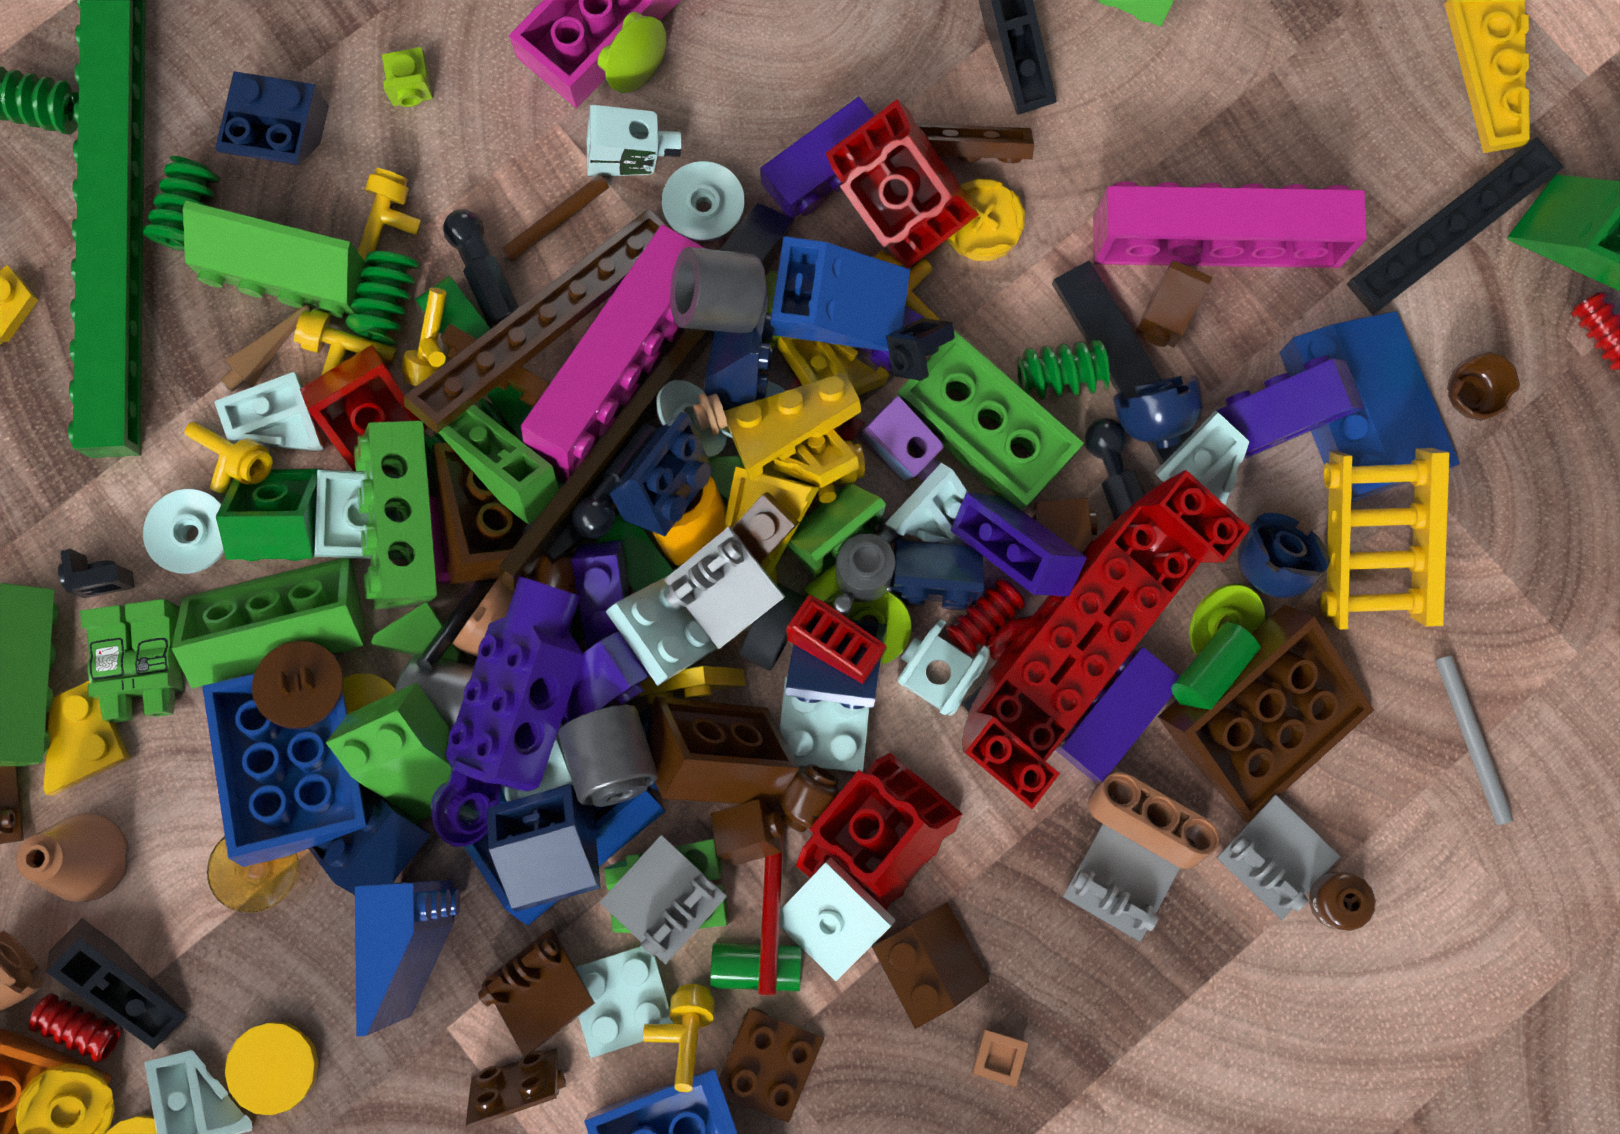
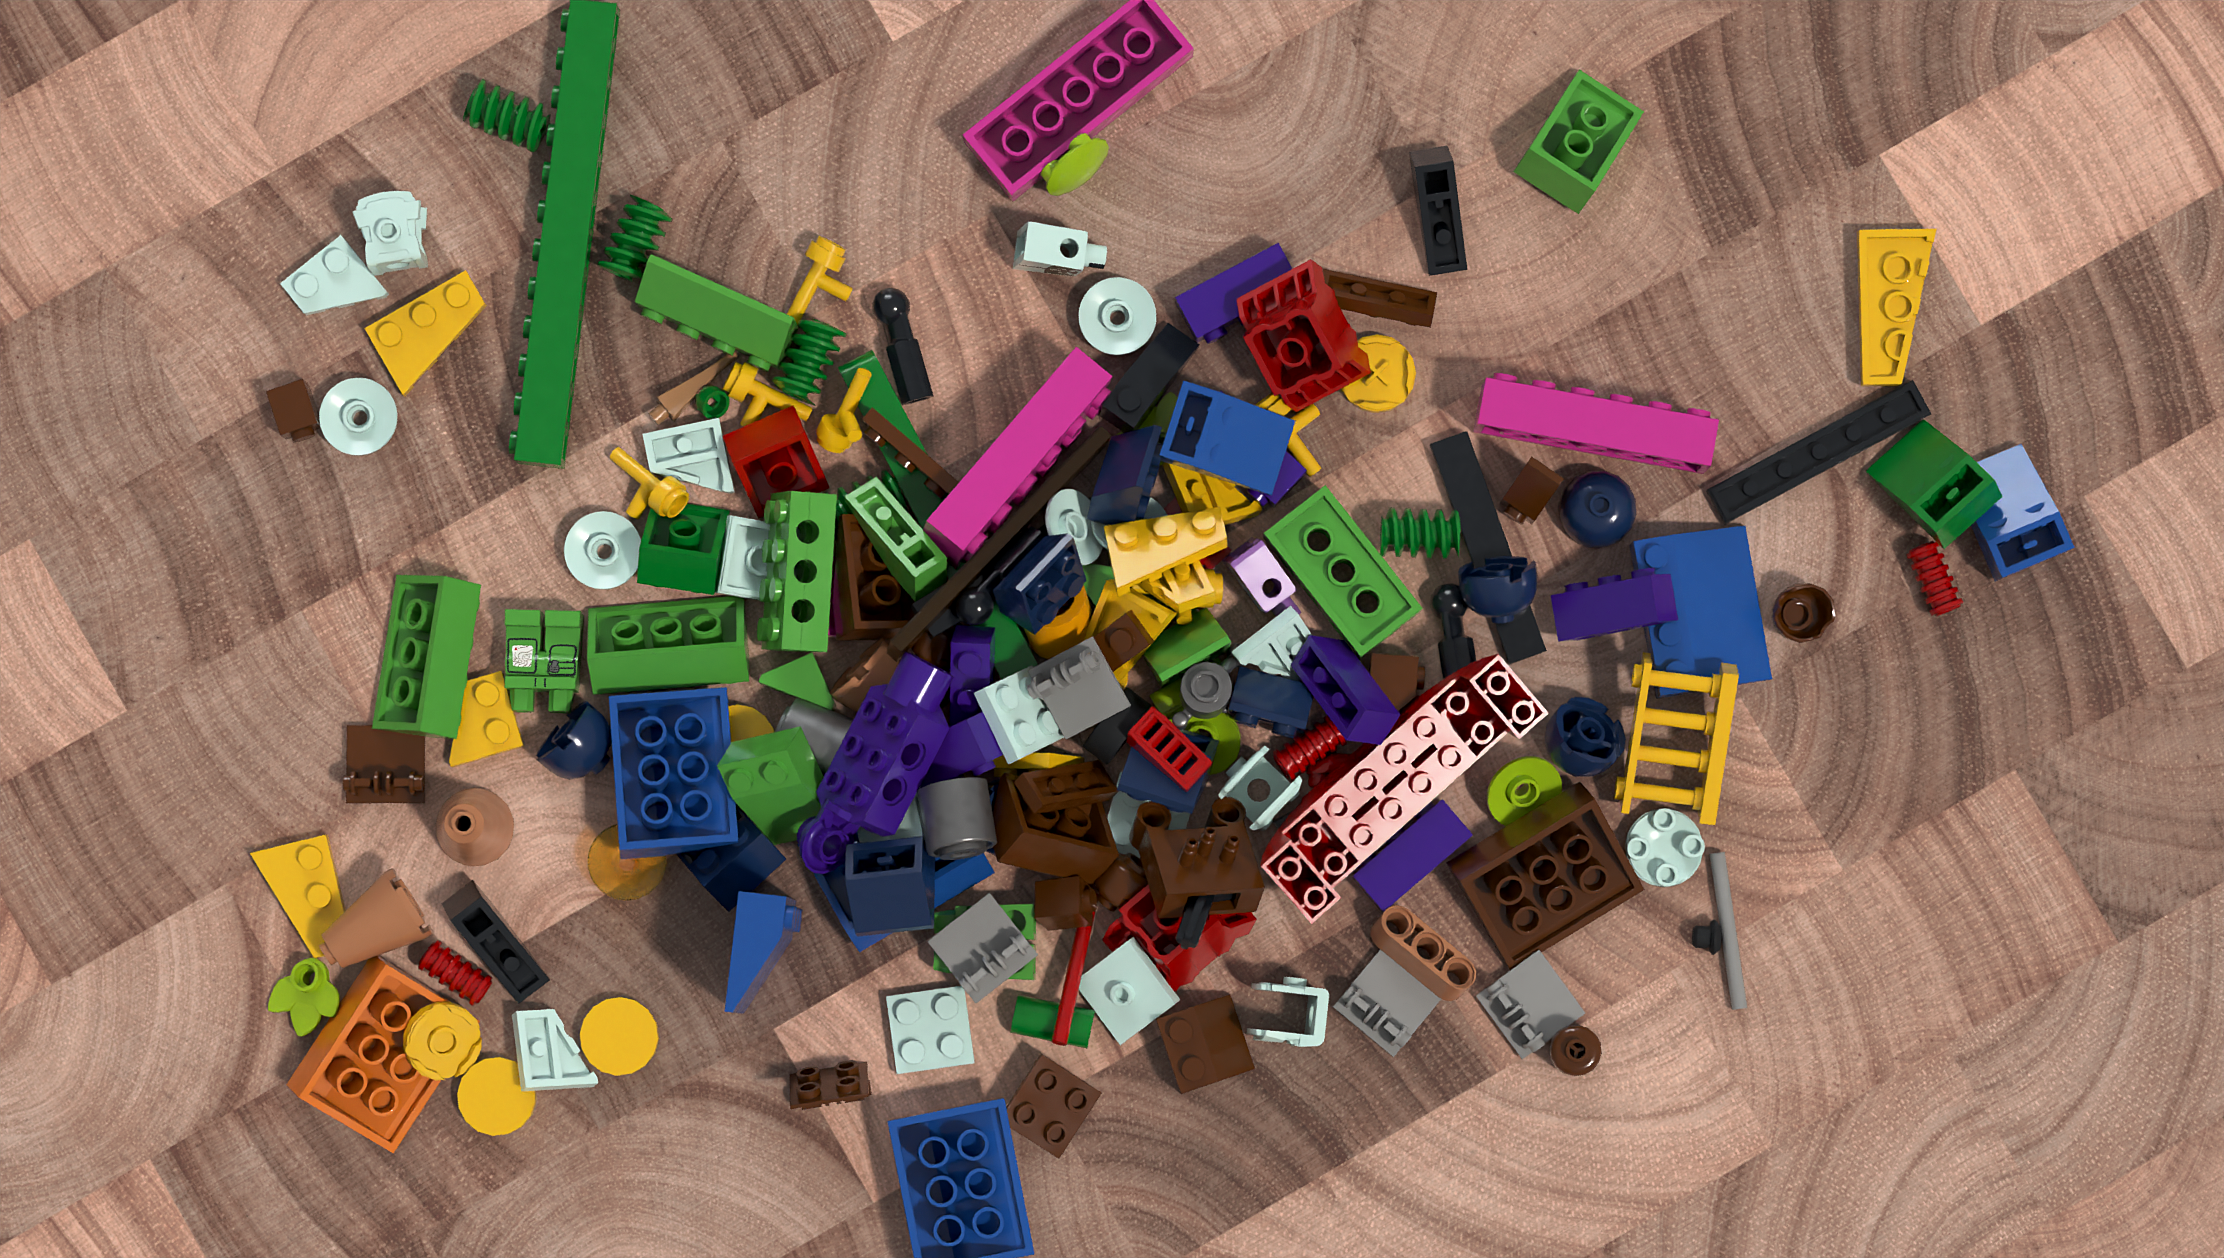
camera: 15 degrees right, 5 degrees up
black bracket [58,548,135,599] -> none
dark blue slope [215,71,329,165] -> none
reddish brown piece [252,641,344,729] -> none
lime bracket [381,47,433,107] -> none
reddish brown plate [404,209,676,434] -> none
black bar [416,578,498,672] -> none
reddish brown hinge [478,928,595,1057] -> none
reddish brown bar [501,174,609,262] -> none
yellow piece [643,984,715,1092] -> none
flat silver piece [670,247,767,333] -> none
light nougat plate [693,393,728,436] -> none
black bracket [886,318,955,381] -> none
nougat plate [971,1028,1028,1087] -> none
light aqua wing [1155,410,1249,505] -> none
green brick [1171,622,1261,710] -> none
none -> dark blue cylinder [536,701,612,780]
none -> green hinge [695,385,730,419]
none -> reddish brown plate [1014,760,1119,814]
none -> reddish brown piece [1129,797,1265,950]
none -> light aqua piece [1246,977,1329,1047]
none -> dark blue cylinder [1558,470,1637,548]
none -> light aqua dish [1625,808,1705,887]
none -> black piece [1692,920,1721,955]

